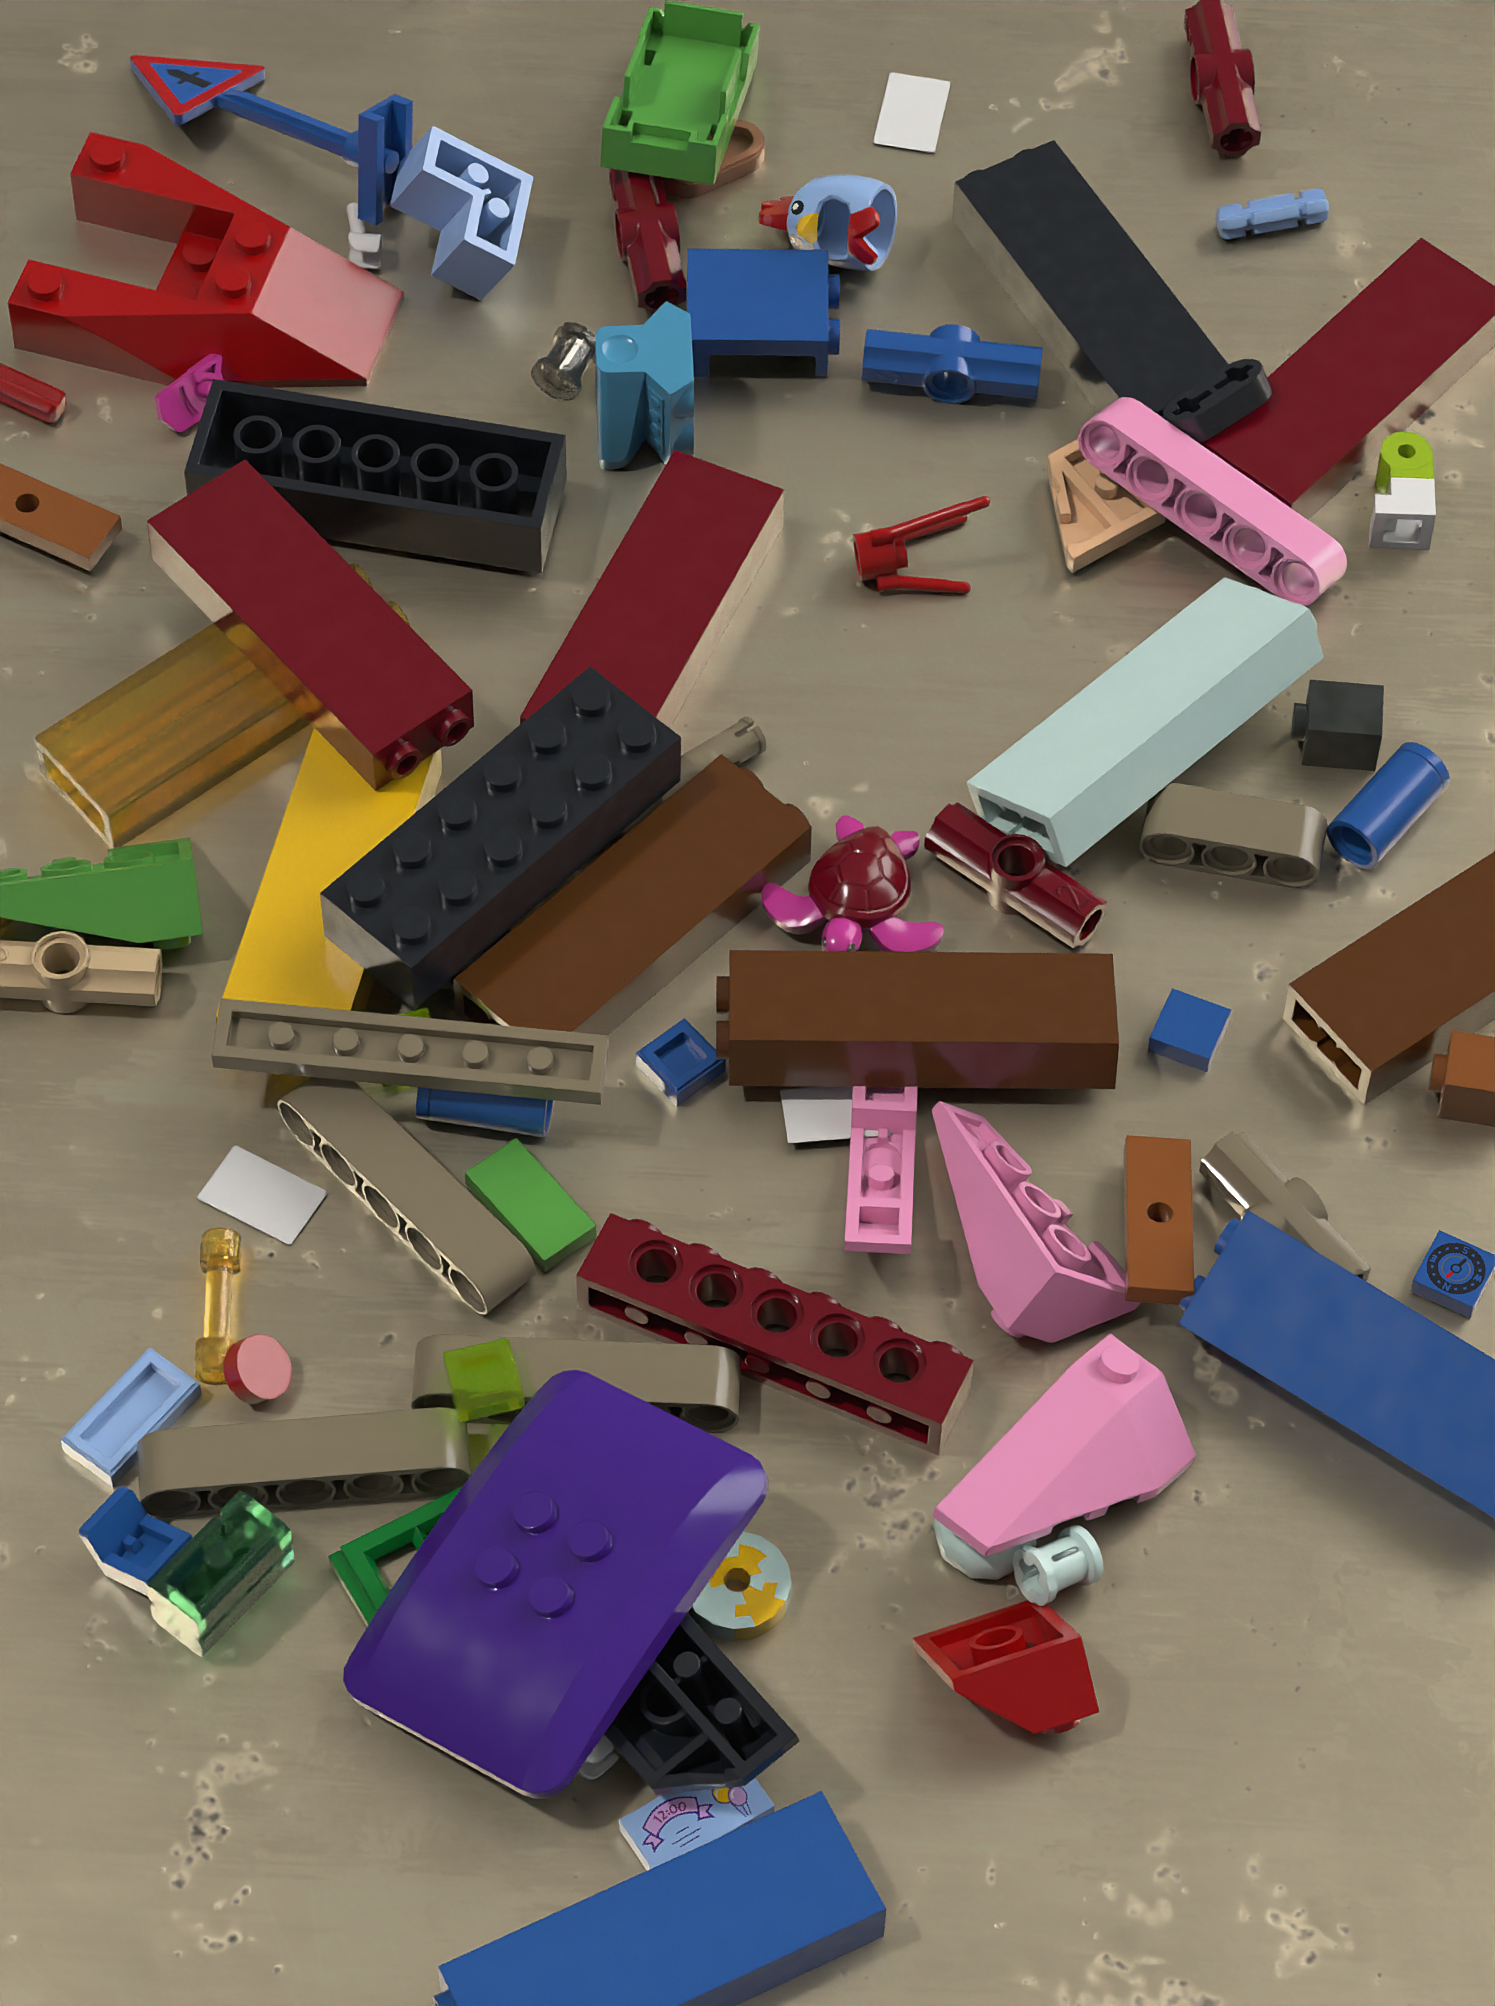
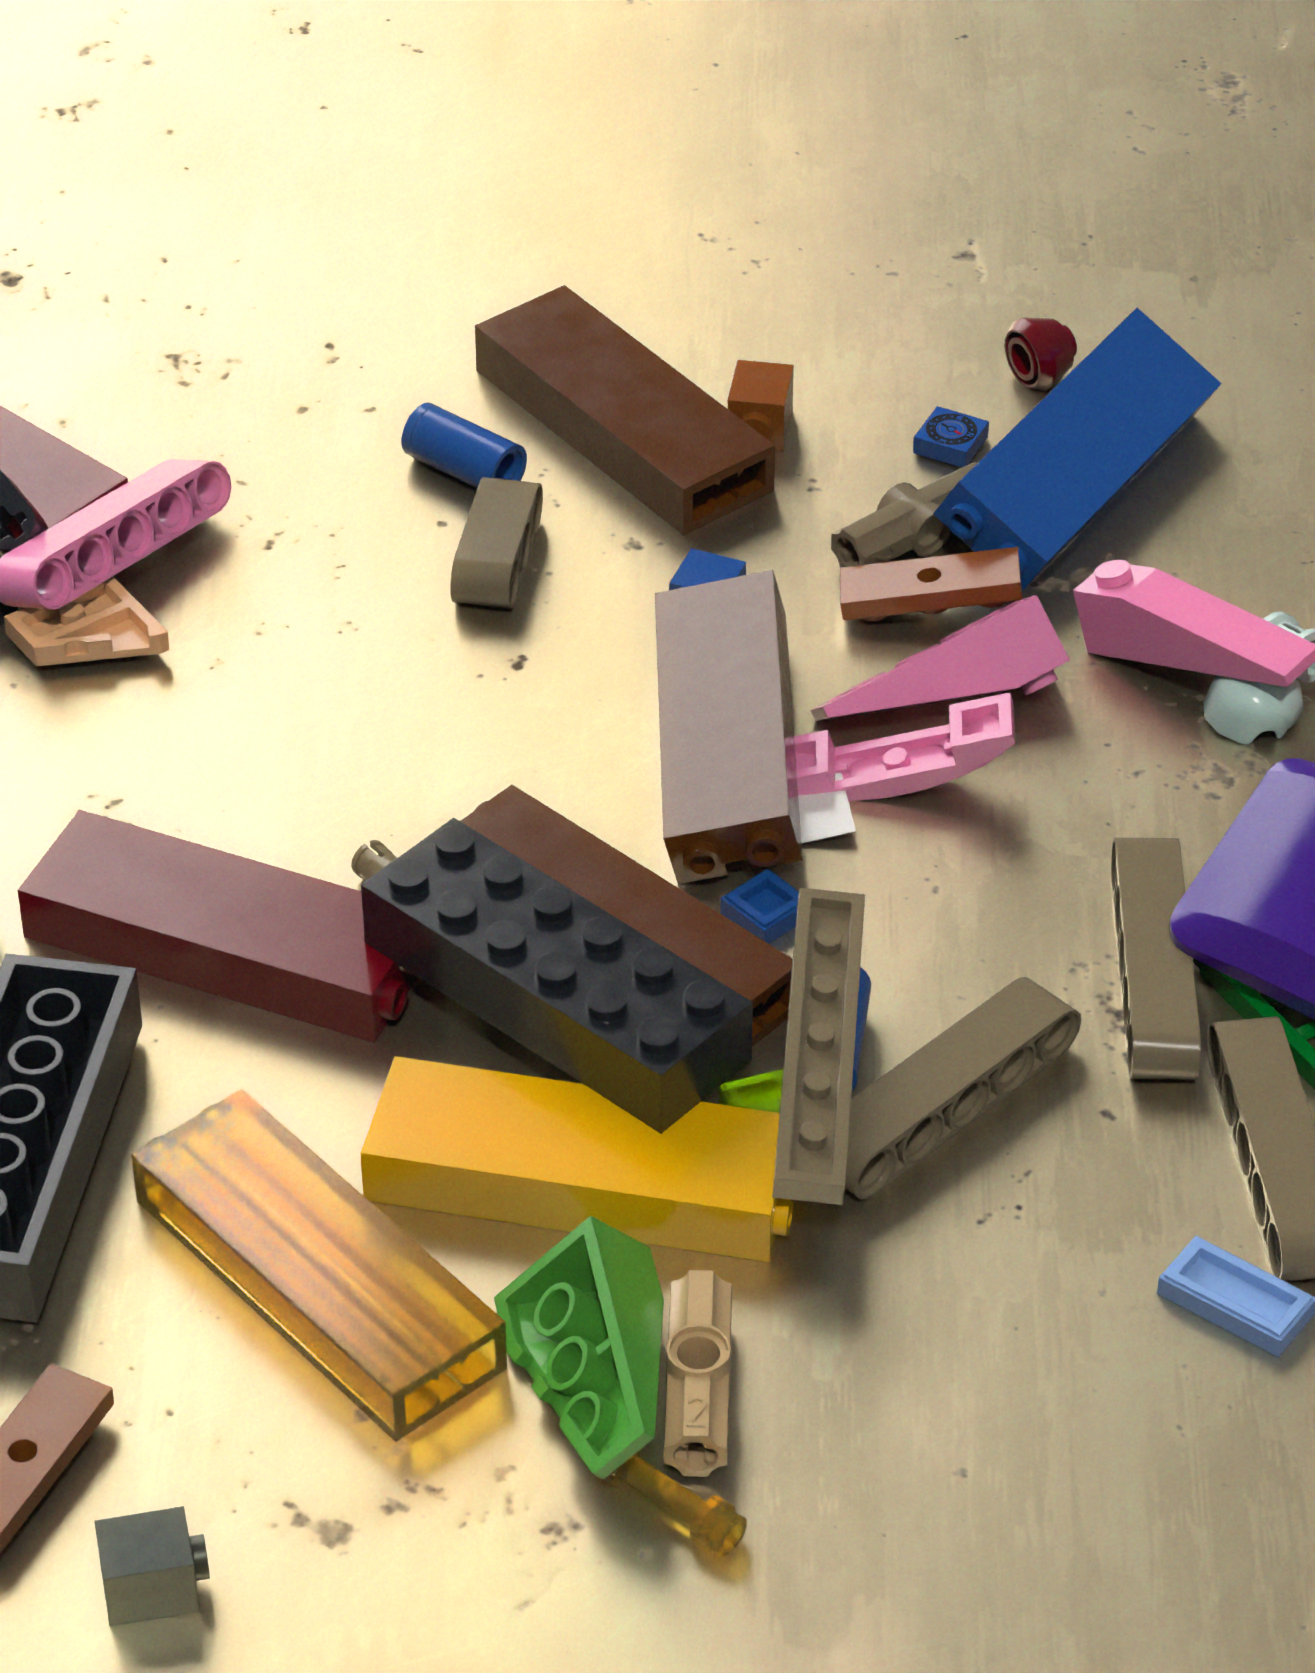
camera: 90 degrees left, 15 degrees down
dark red brick [147,459,474,791] -> none
clear yellow bar [195,1227,242,1385] -> none
white sticker [198,1146,327,1245] -> none
tile [223,1334,291,1404] -> none
clear neon green tile [443,1338,525,1423] -> none
bright green tile [465,1138,597,1272] -> none
dark red brick [576,1213,974,1456] -> none
animal [761,815,944,952] -> none
red plant [853,496,990,594] -> none
dark red piece [924,802,1107,948] -> none
light aqua brick [966,577,1324,867] -> none
pearl dark grey brick [1291,679,1384,771] -> none
white leg [1369,431,1436,550] -> none

